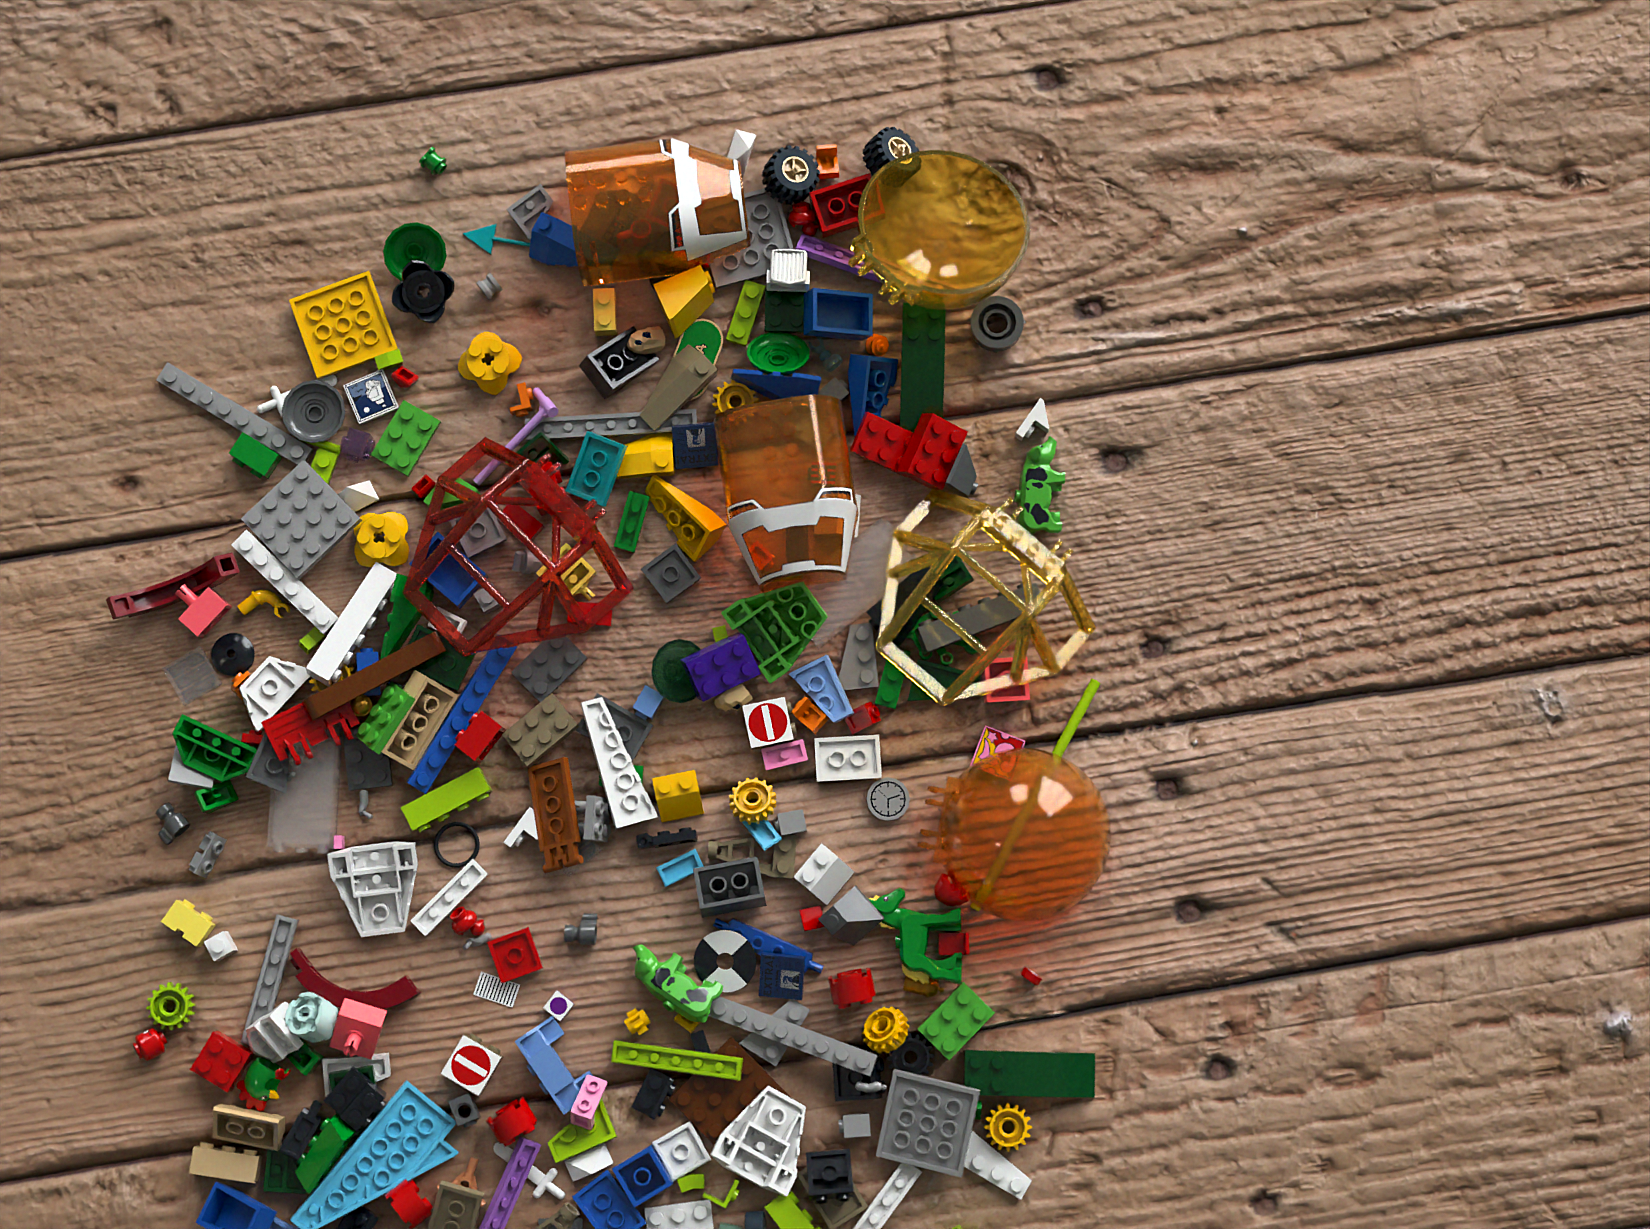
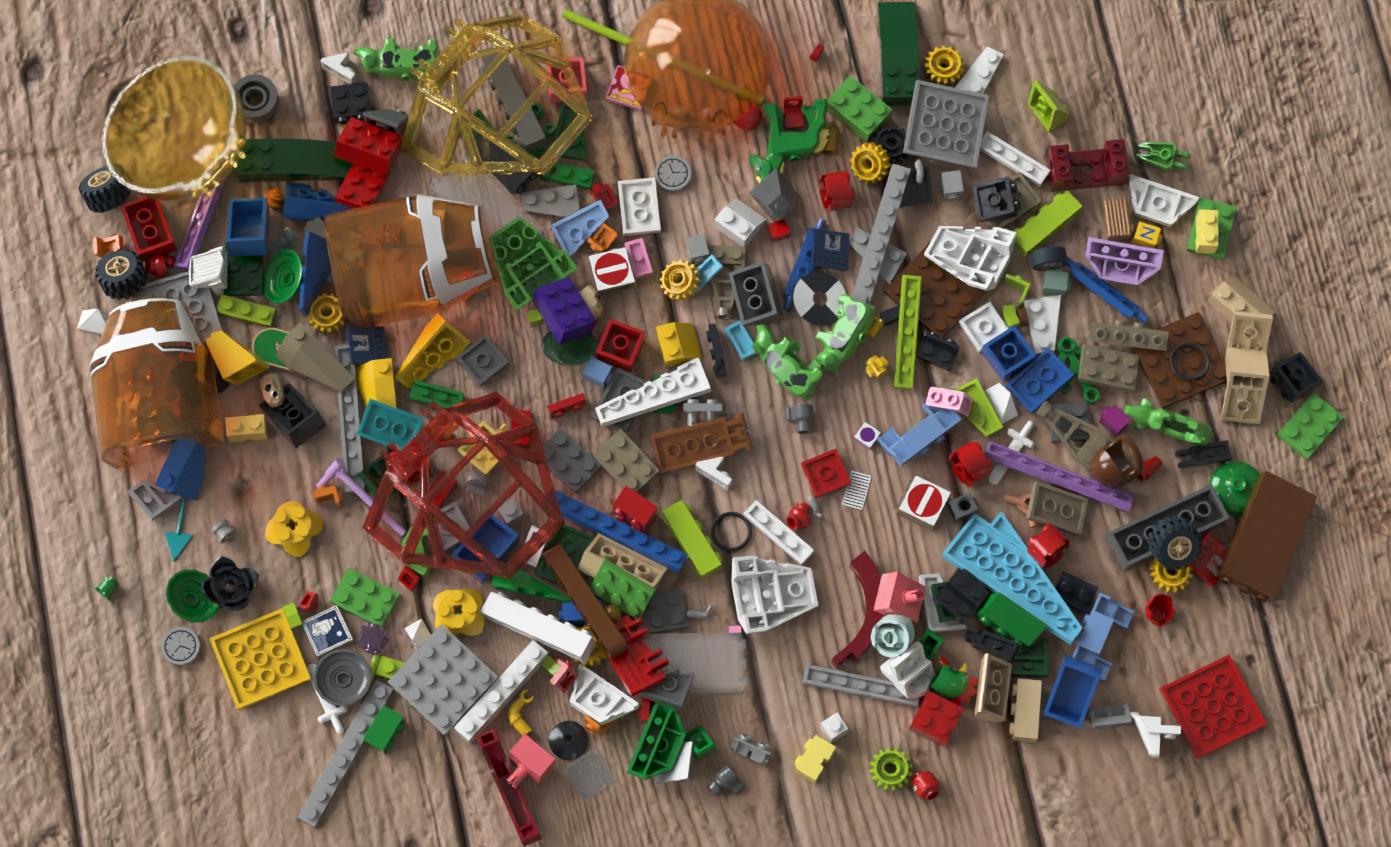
camera: 90 degrees left, 10 degrees down
none -> light grey tile [161,627,201,666]
none -> black plate [330,82,371,125]
none -> red plate [547,393,586,418]
none -> red bracket [550,658,579,693]
none -> red brick [596,319,646,373]
none -> bright green animal [752,324,823,400]
none -> reddish brown tile [1018,307,1029,327]

